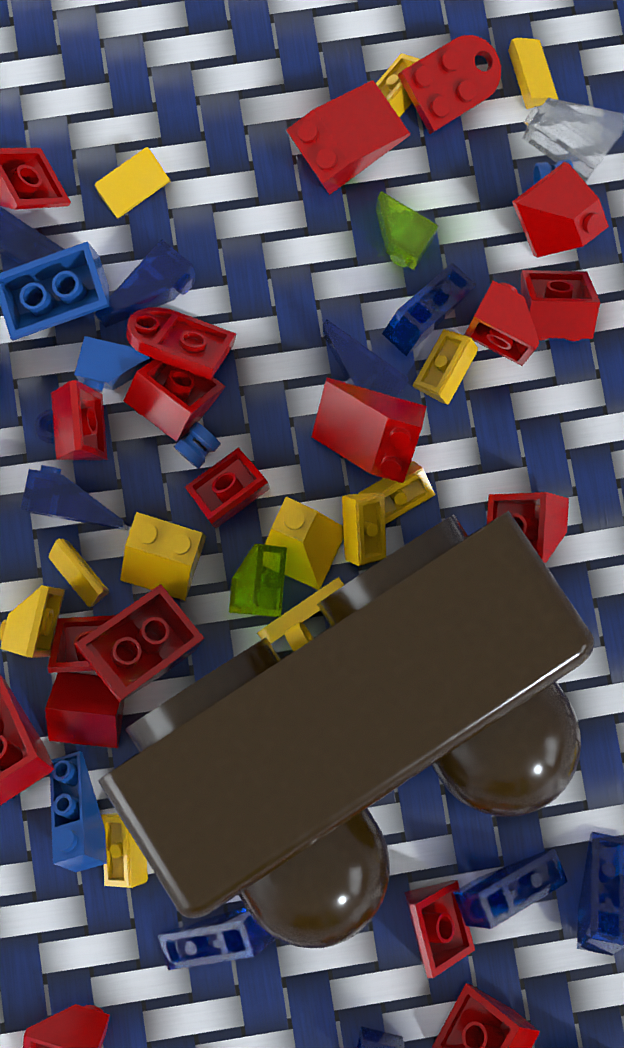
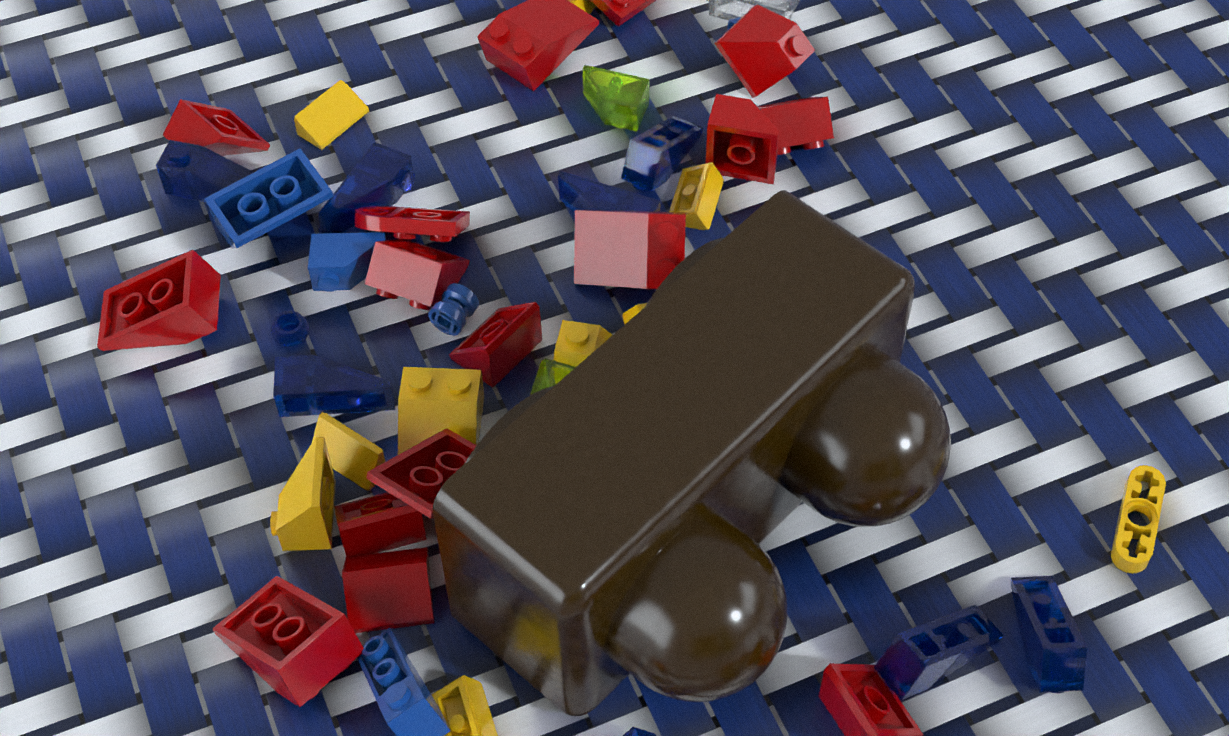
camera: 10 degrees left, 30 degrees down
red slope [51,380,108,460] -> none

